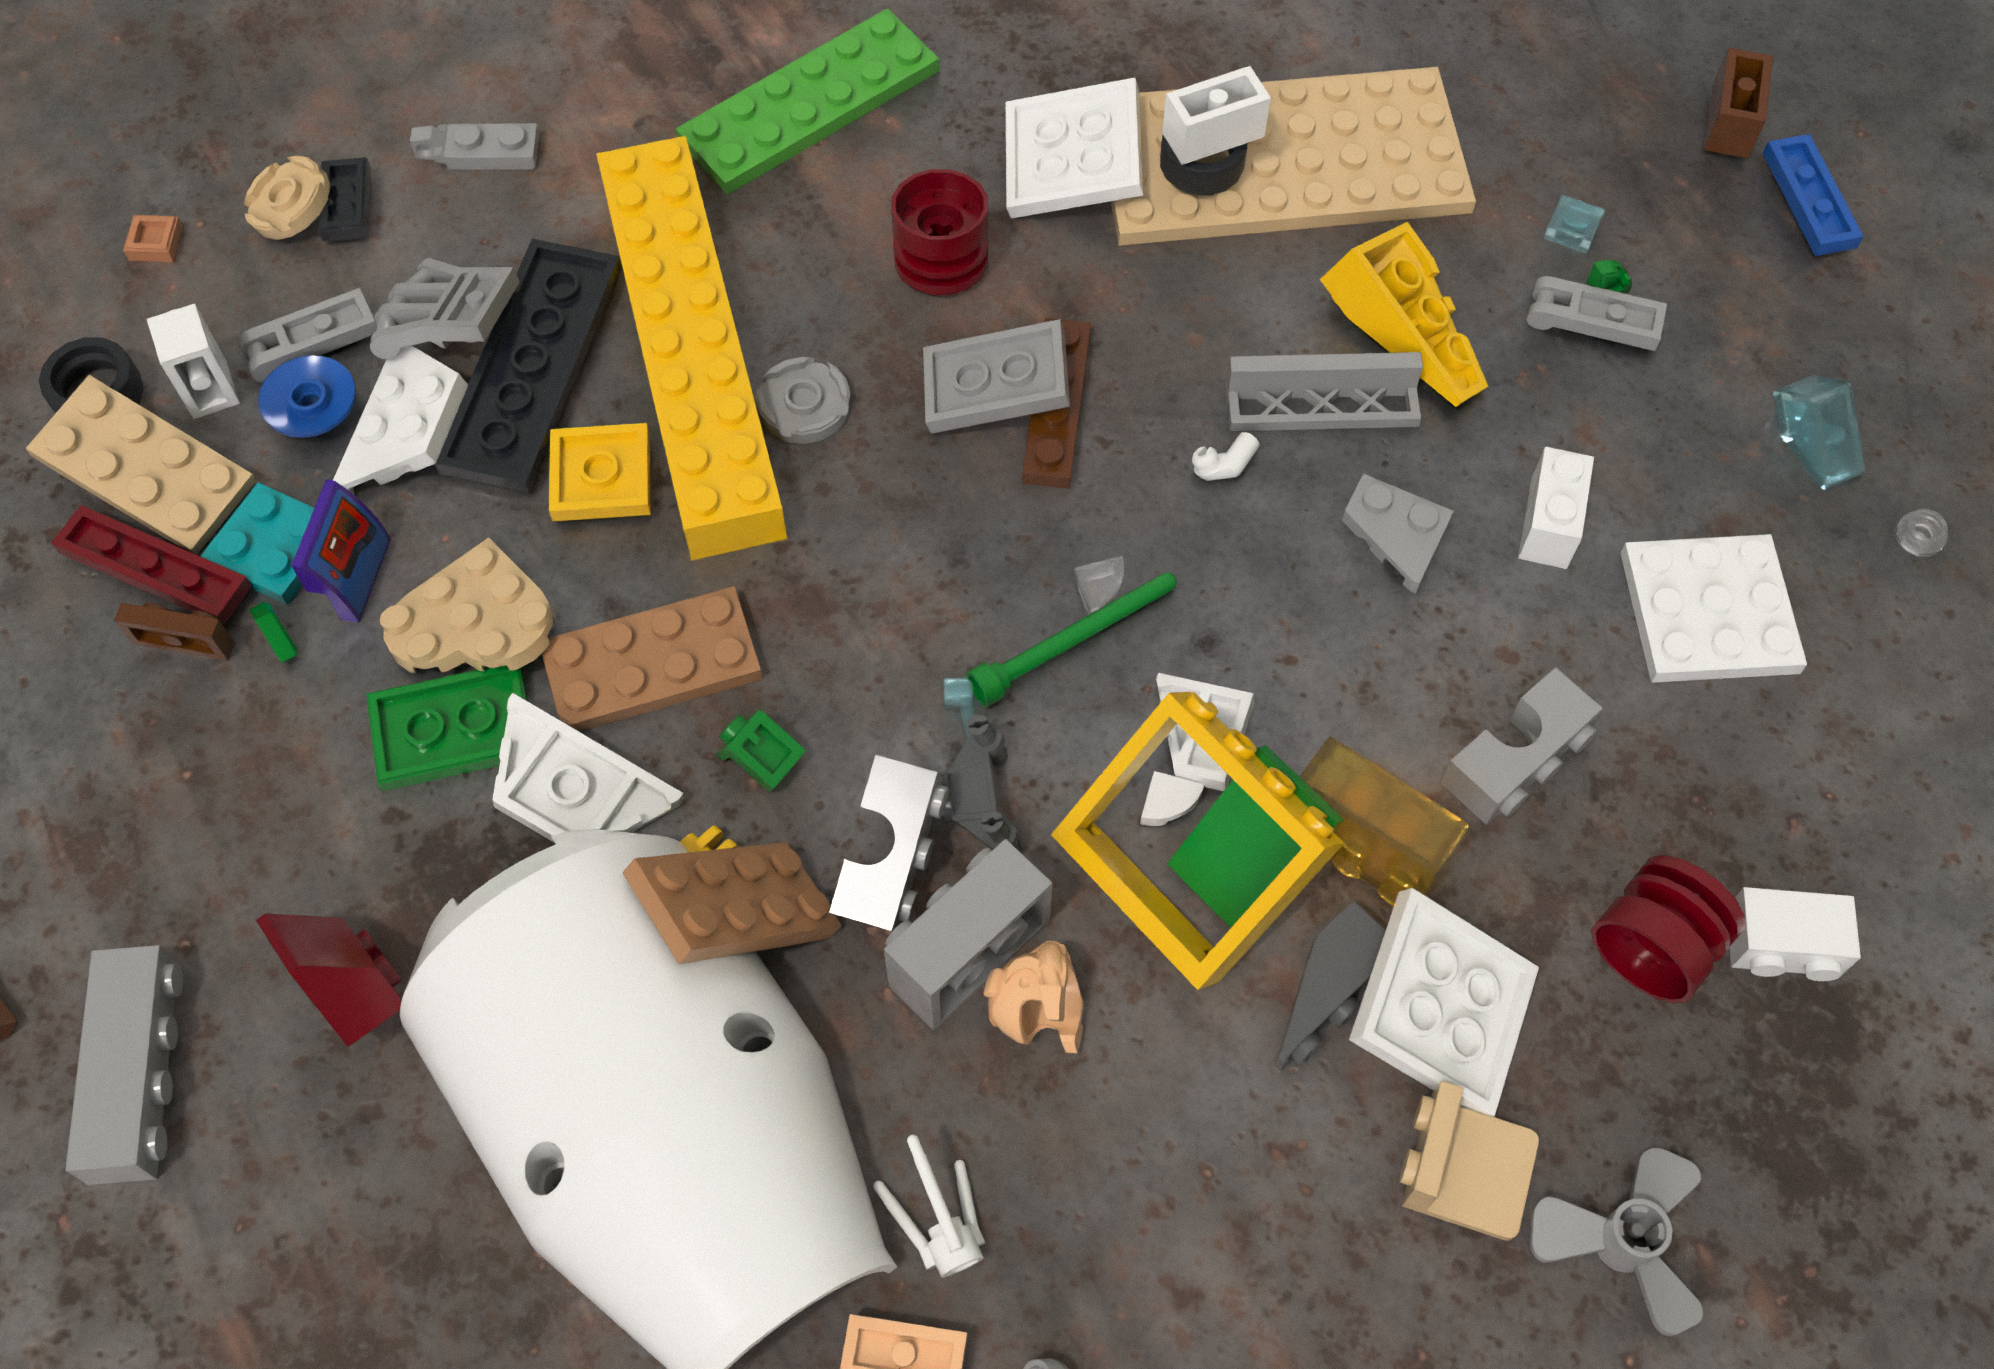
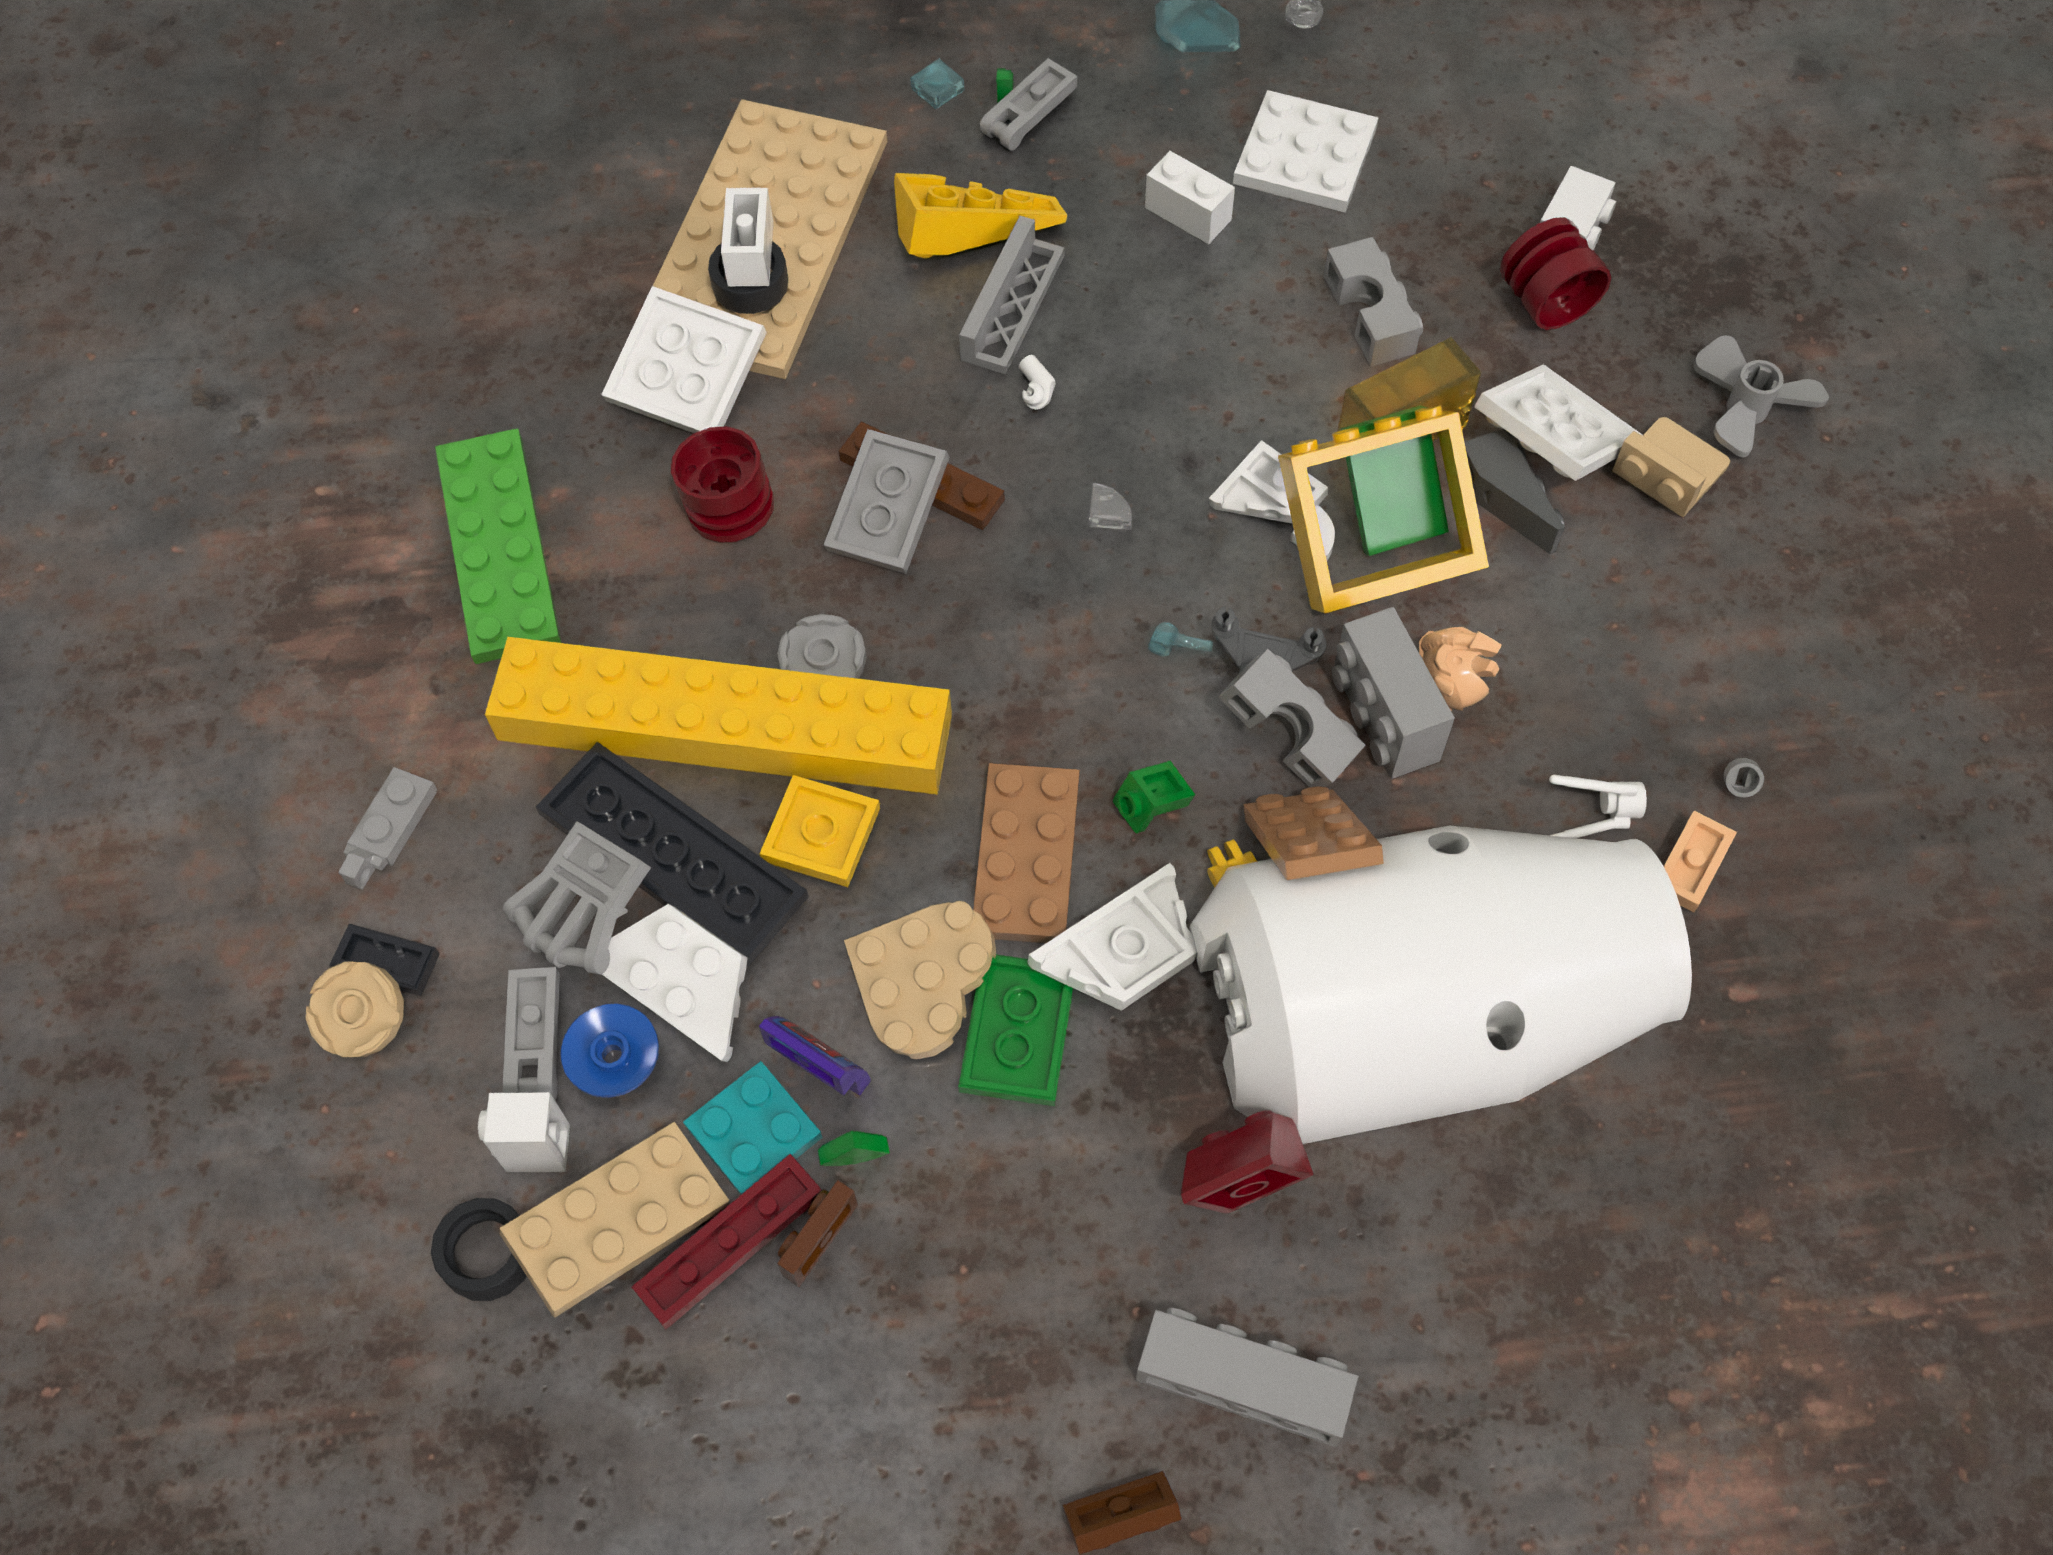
camera: 65 degrees left, 0 degrees up
nougat tile [123,215,184,263] -> none
green piece [966,572,1177,708] -> none
light grey wing [1342,474,1454,594] -> none

